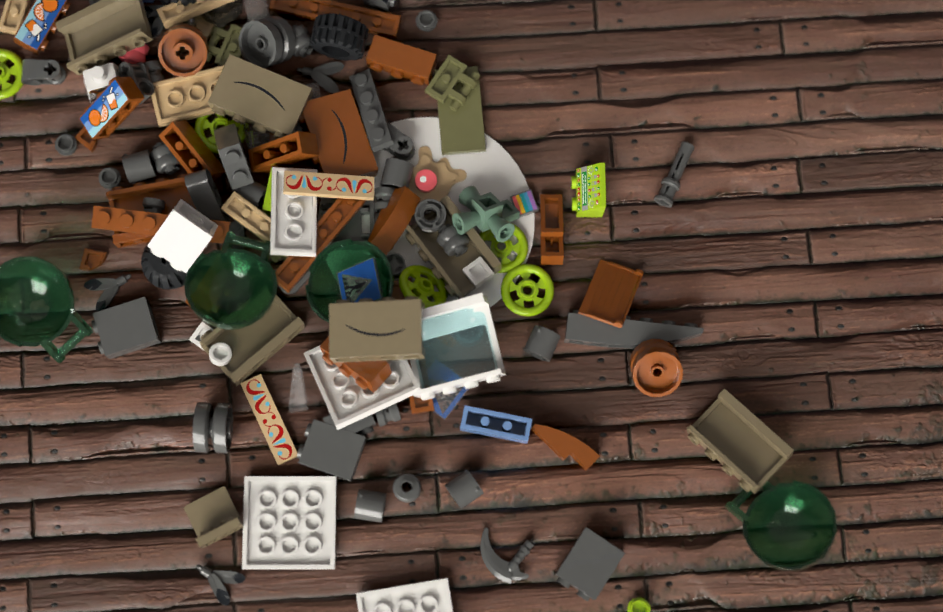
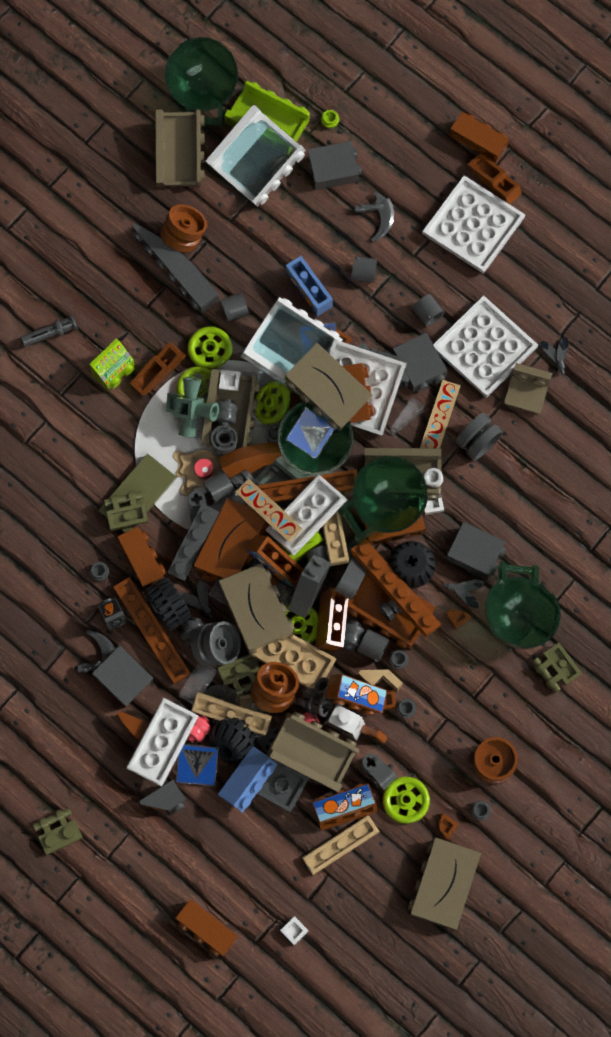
camera: 135 degrees left, 5 degrees down
white brick [148,199,218,273] -> none
dark grey piece [393,473,421,503] -> none
tile [510,189,539,218] -> none
dark orange slope [531,424,600,471] -> none
dark orange piece [578,259,644,328] -> none
none -> clear light blue panel [206,105,306,207]
none -> lime panel [224,81,310,156]
none -> tan slope [358,670,403,692]
none -> dark orange tile [361,725,387,743]

